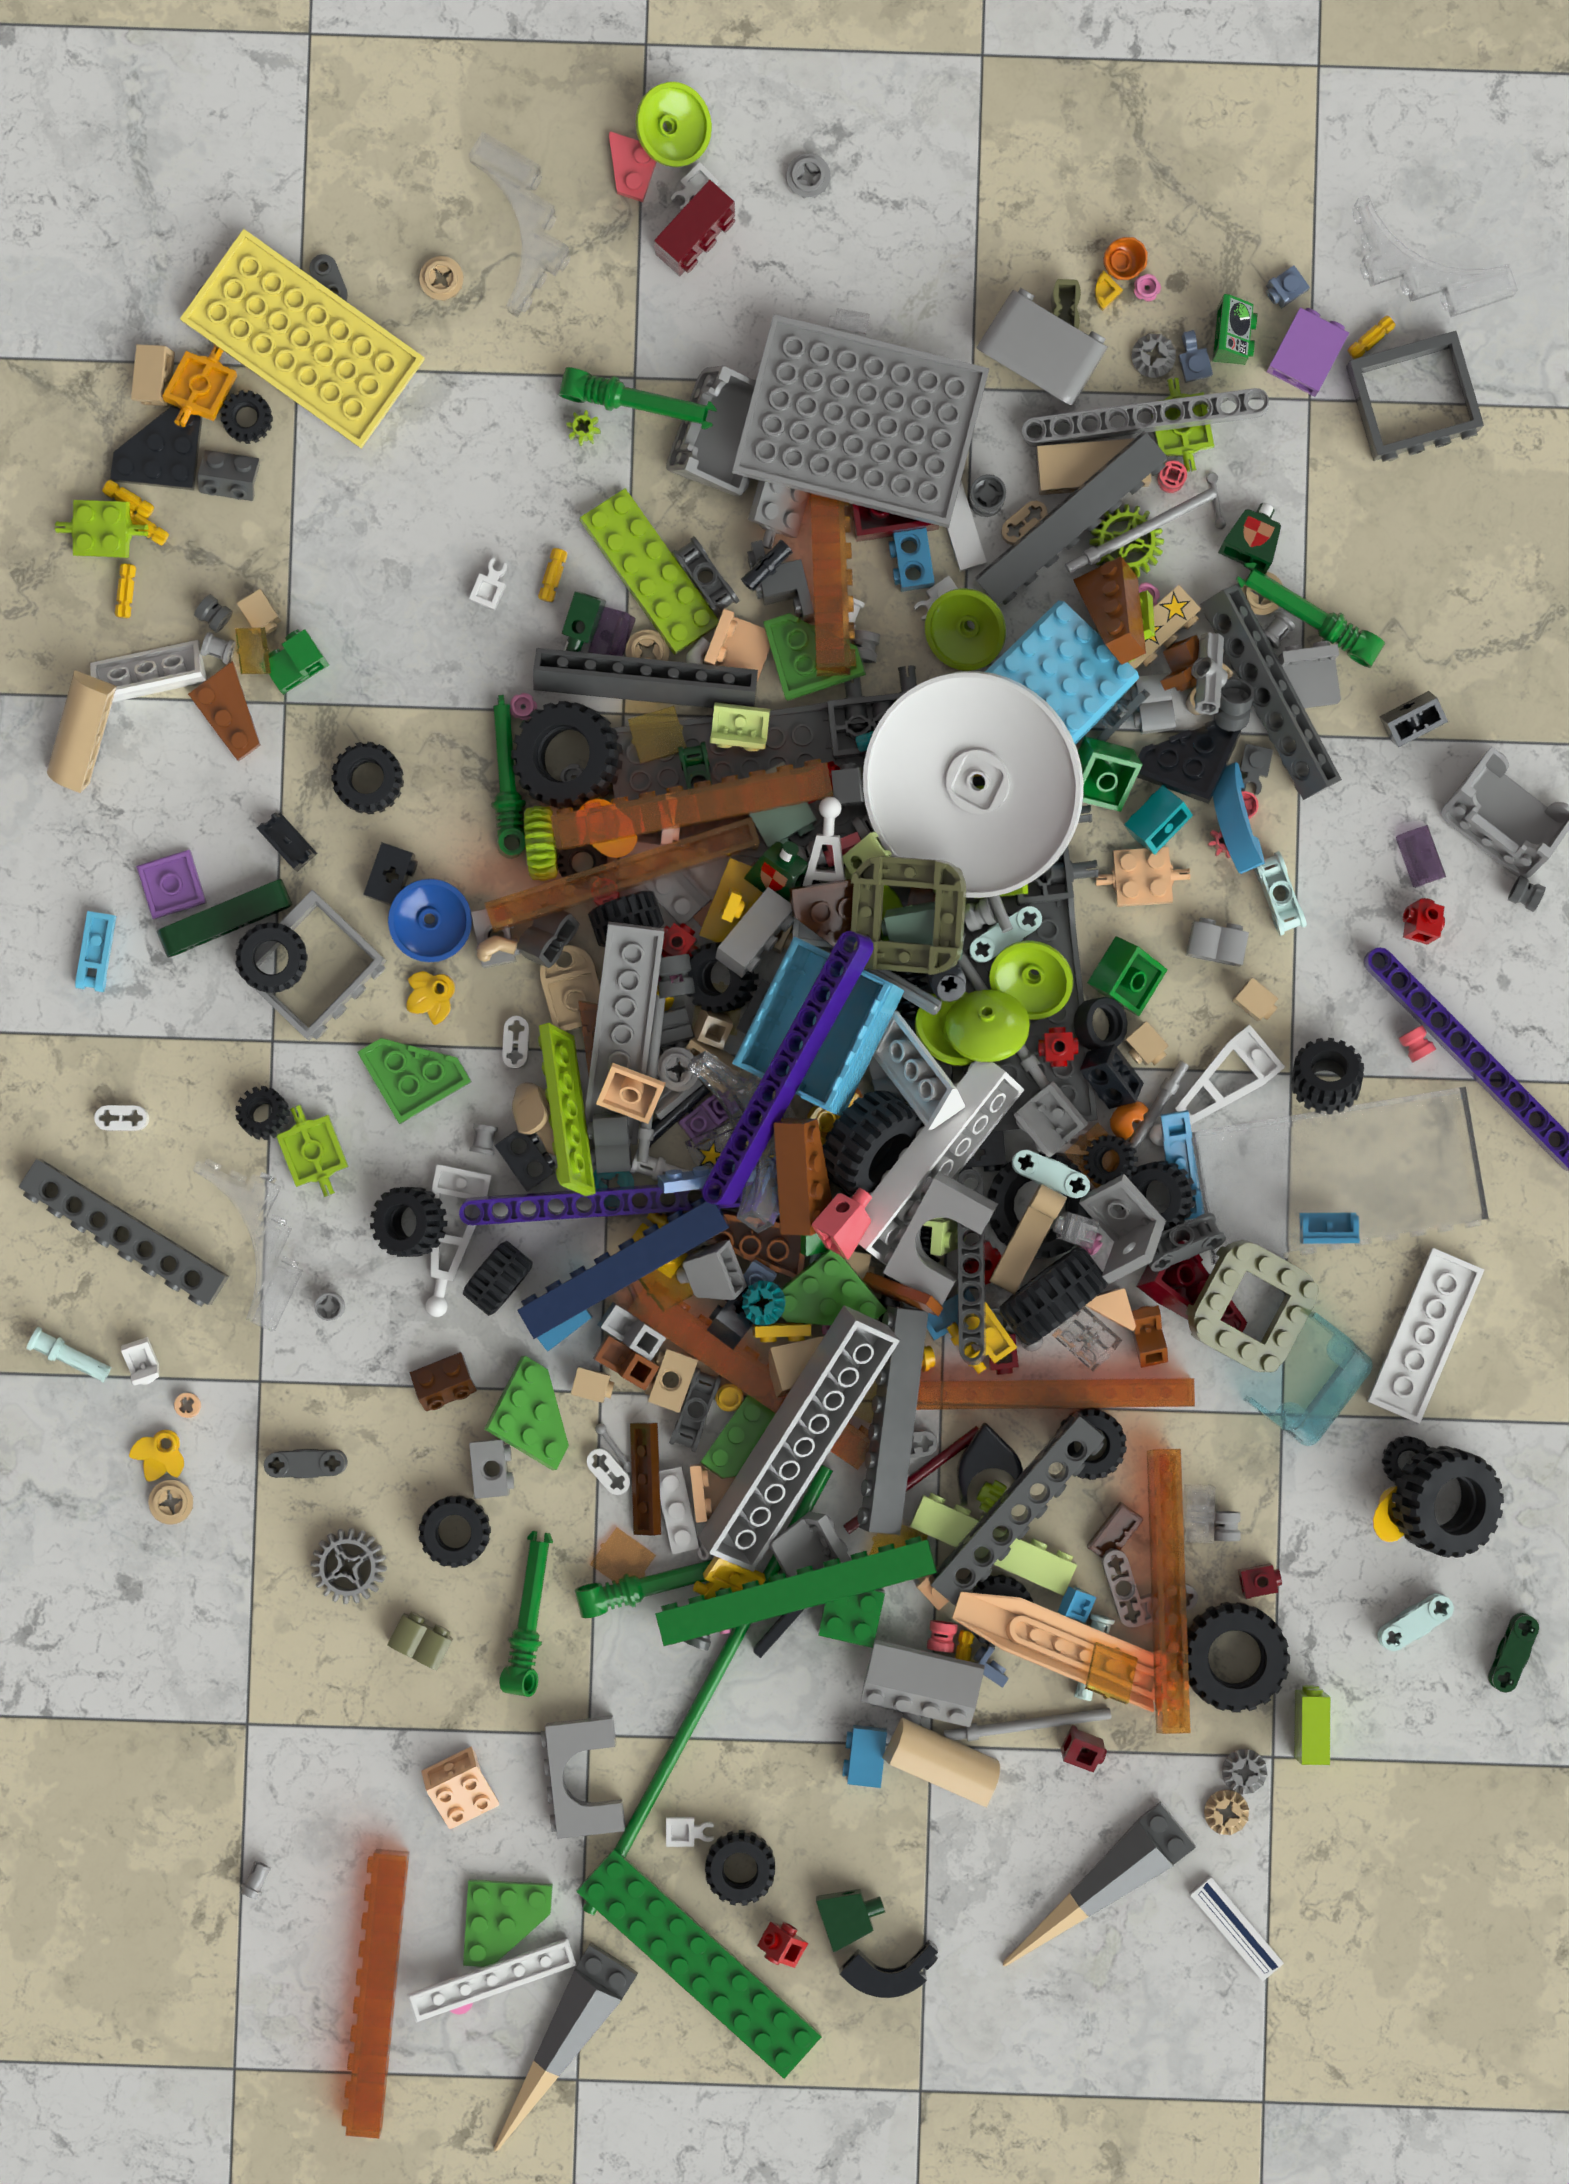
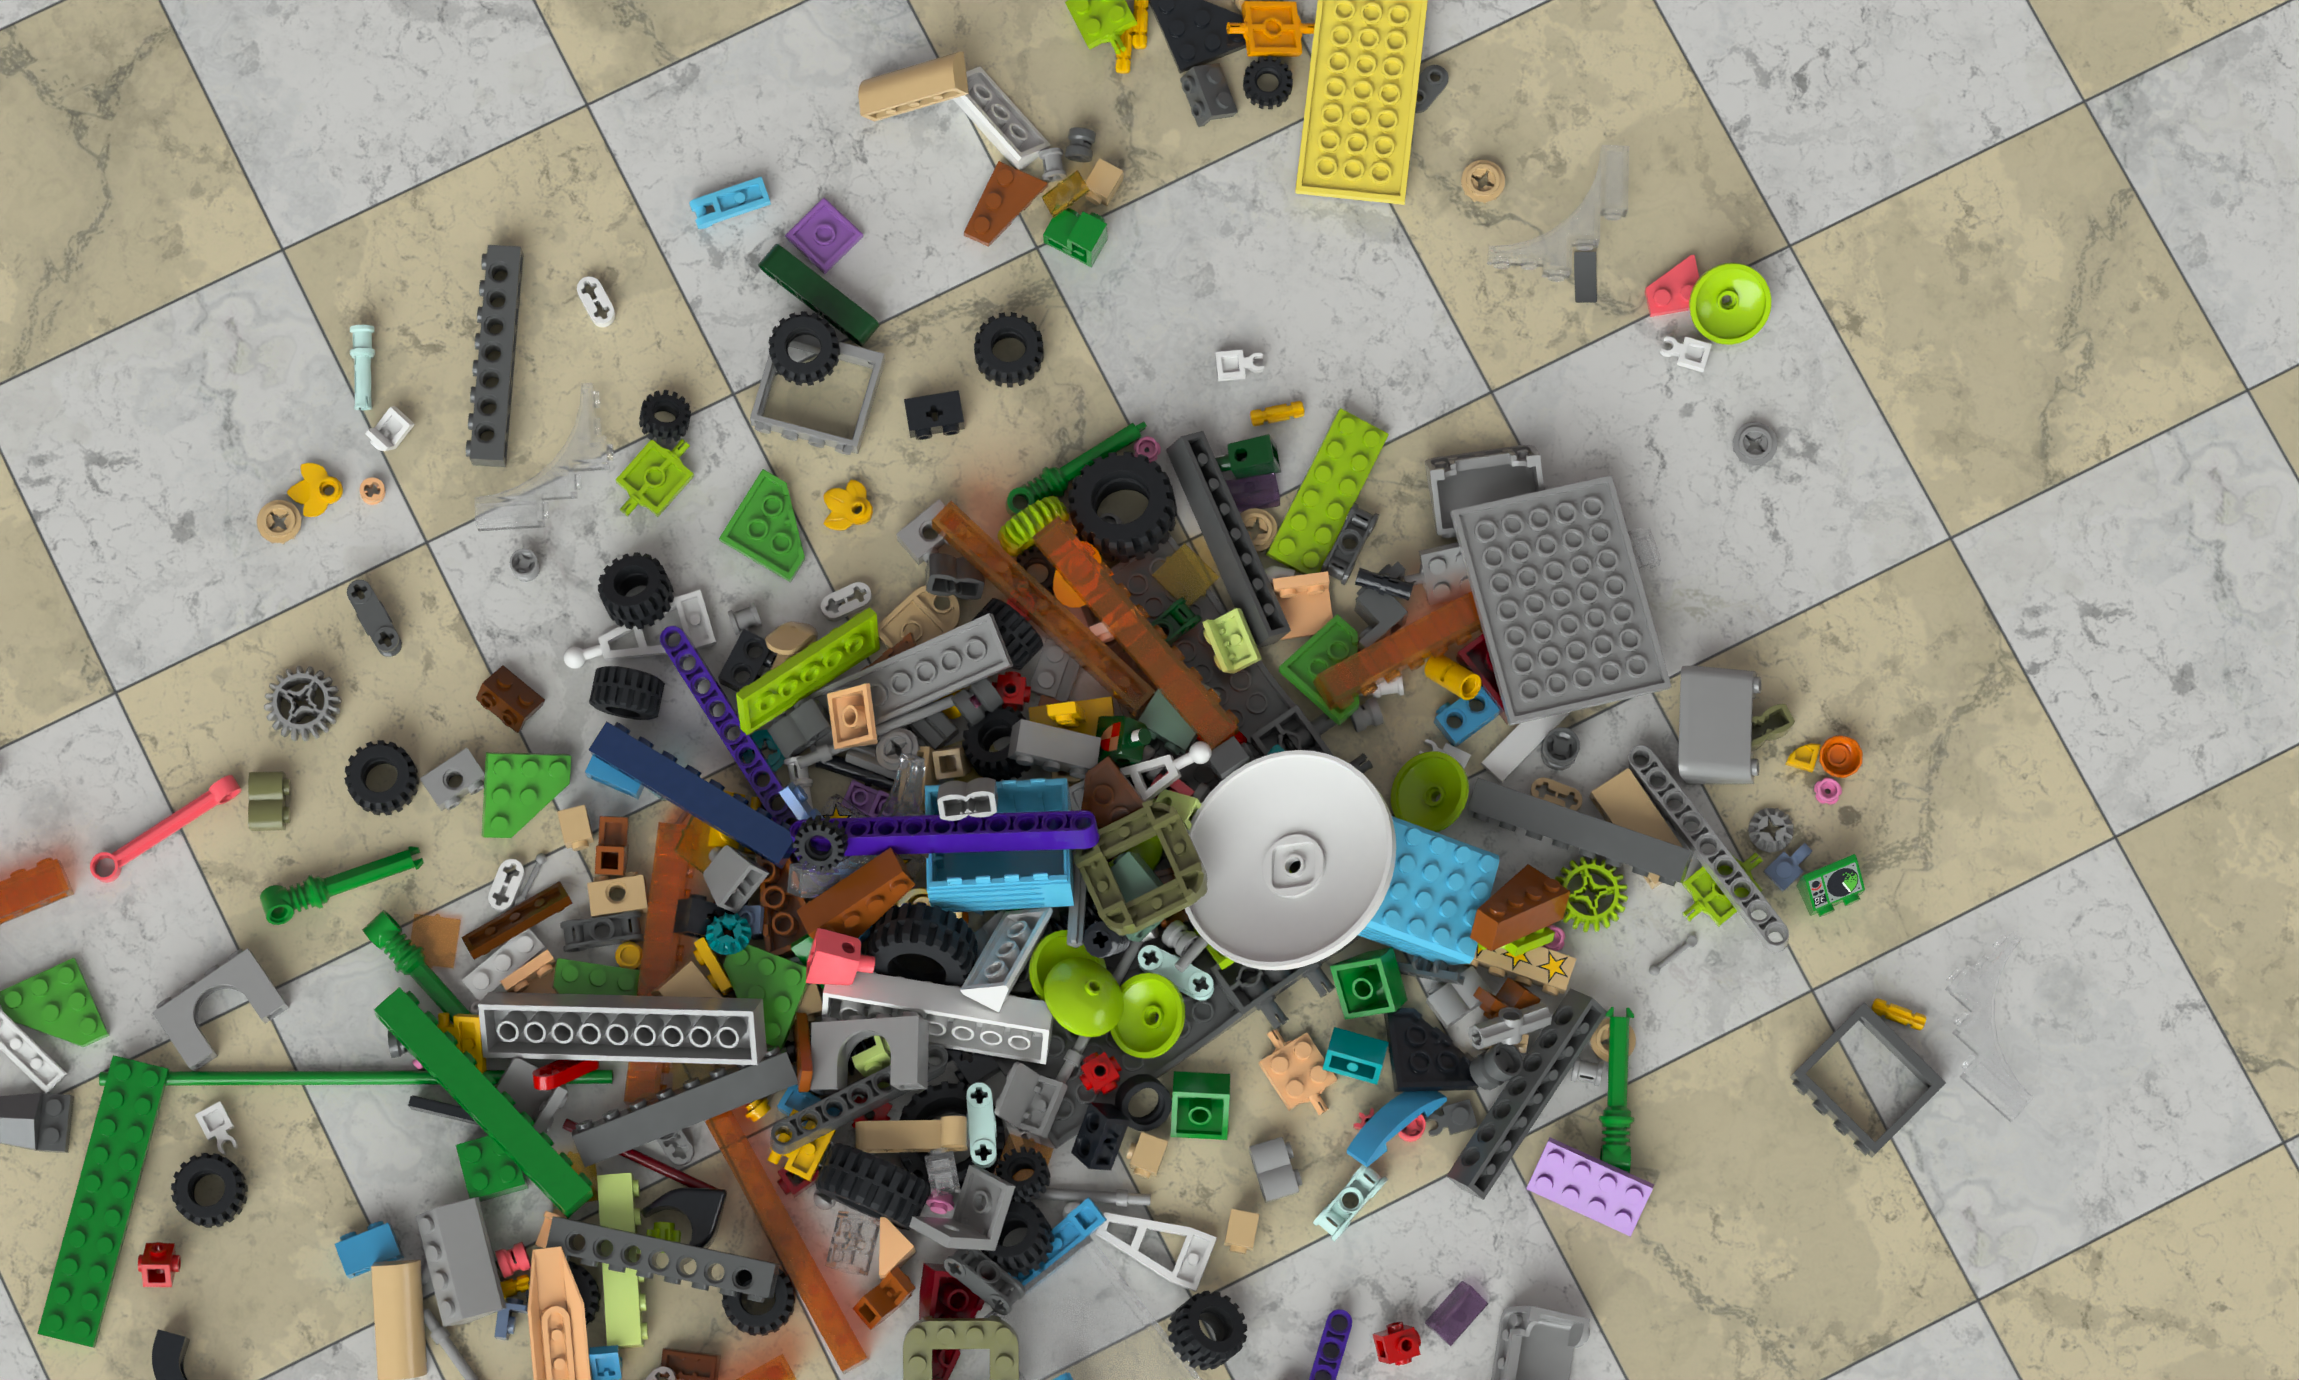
camera: 60 degrees right, 10 degrees down
yellow axle [115,563,136,618] -> none
black hinge [257,812,318,872] -> none
blue dish [388,879,472,962] -> none
light nougat bracket [421,1746,499,1829] -> none
tan arm [476,936,518,962] -> none
green piece [558,367,717,430] -> none
lime gear [566,410,601,447] -> none
light grey brick [597,1302,666,1361] -> none
dark red brick [654,180,736,276] -> none
dark green torso [816,1889,885,1952] -> none
light grey bar [1065,487,1217,574] -> none
orange hair [1110,1101,1149,1140] -> none
coral wheel [1157,460,1187,493] -> none
dark green torso [1218,503,1281,575] -> none
sand blue bracket [1266,265,1310,309] -> none
medium lavender panel [1266,307,1349,397] -> none
light grey bracket [1278,641,1341,709] -> none
black brick [1379,691,1448,748] -> none
none -> coral piece [90,775,242,883]
none -> red beam [532,1060,599,1090]
none -> black tyre [793,815,848,872]
none -> light grey brick [937,778,998,821]
none -> yellow pin [1424,653,1481,700]
none -> plate [1526,1137,1654,1237]
none -> dark grey sticker [1574,252,1597,303]

